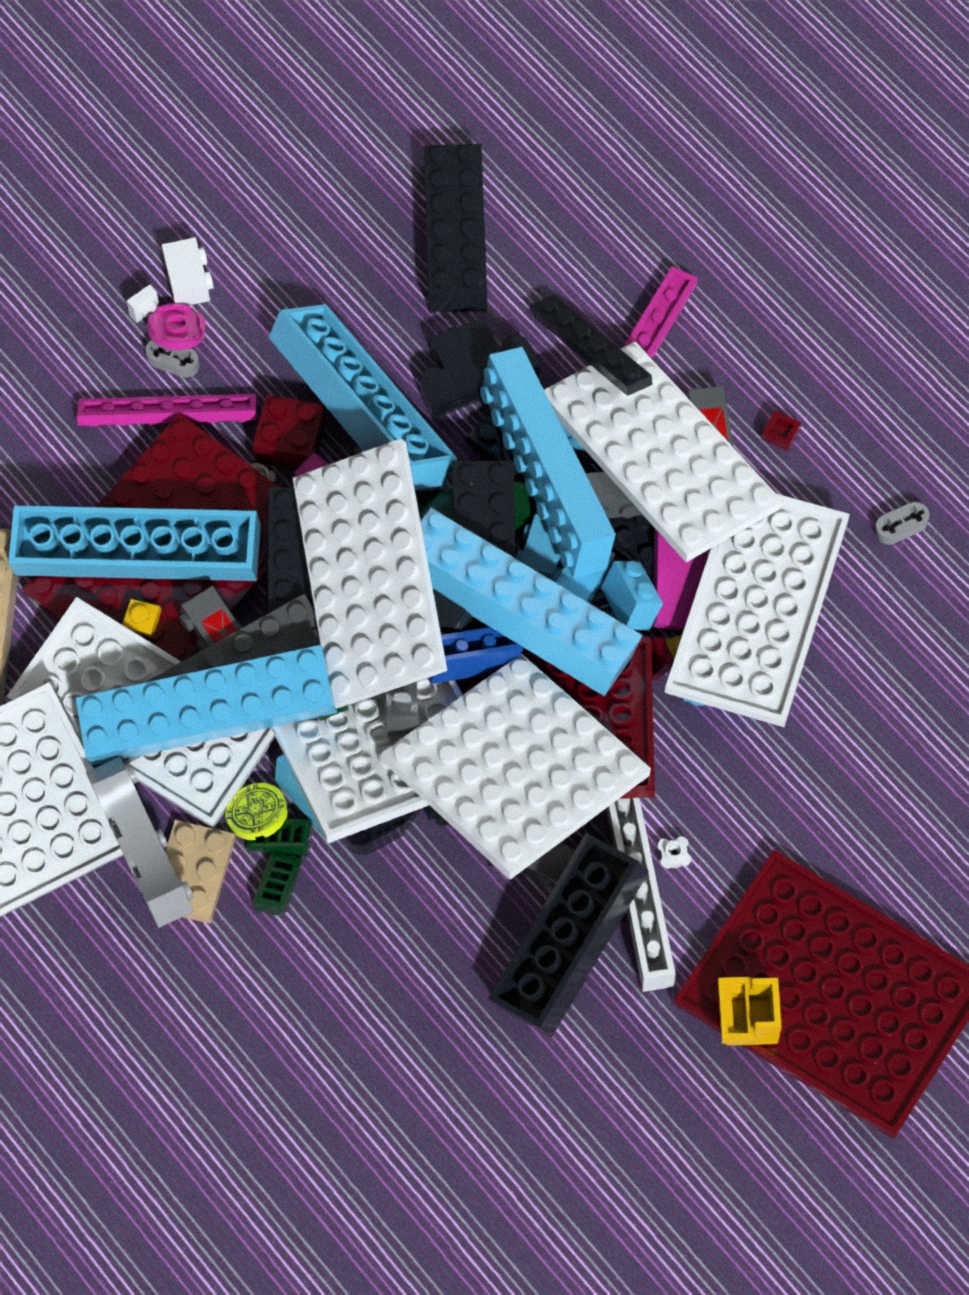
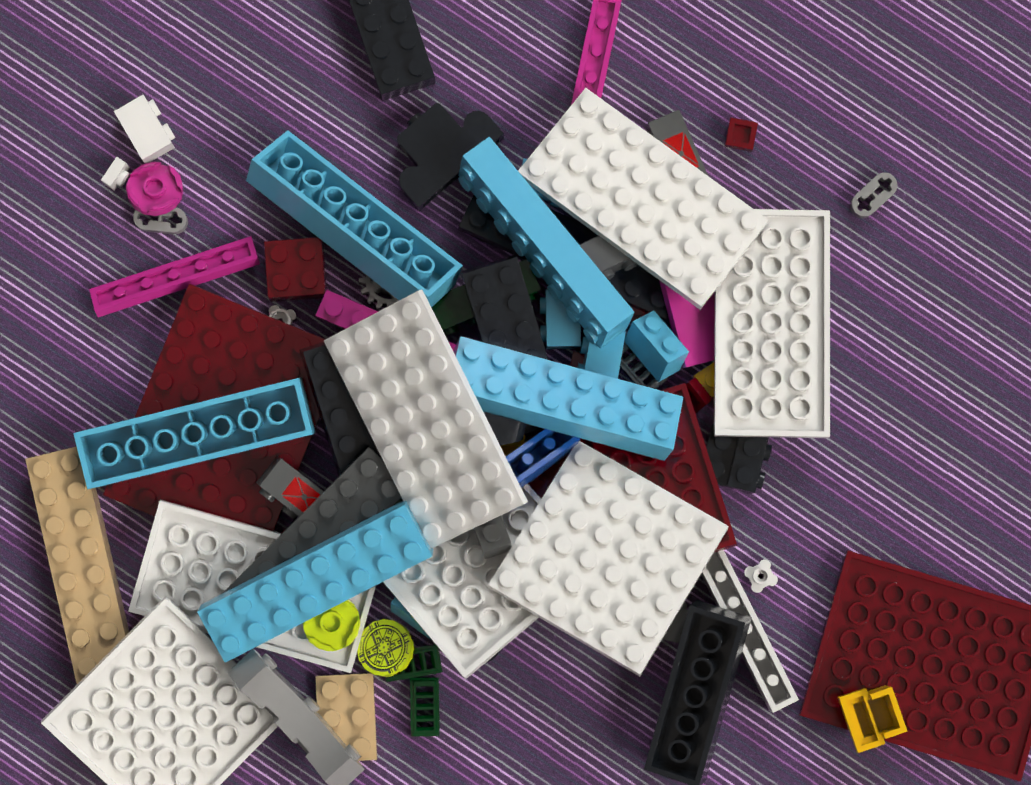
camera: 25 degrees left, 20 degrees up
yellow plate [122,599,162,638] -> none
black plate [530,295,653,396] -> none
none -> neon yellow tile [303,599,360,652]
none -> black plate [706,424,772,494]

